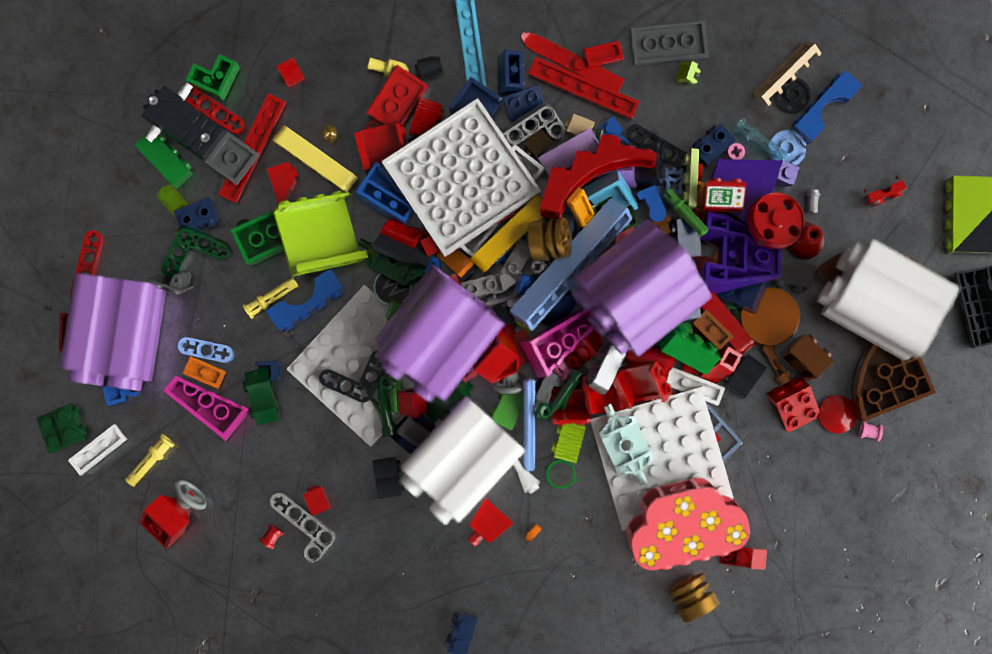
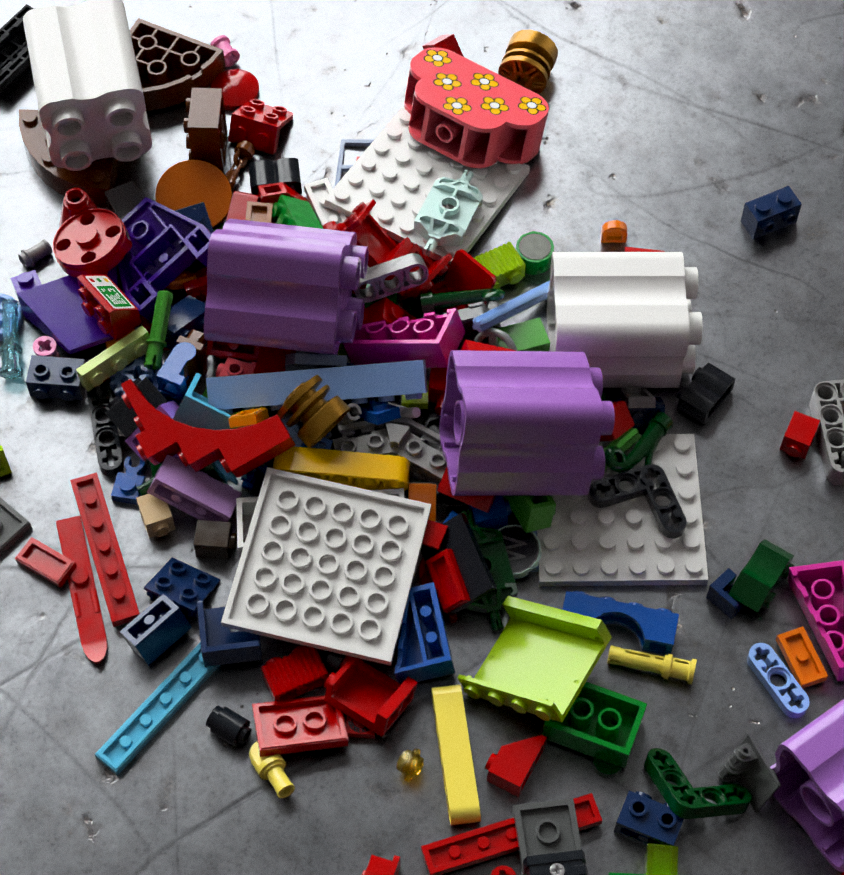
camera: 135 degrees left, 25 degrees down
light grey beam [500,103,565,147] -> none

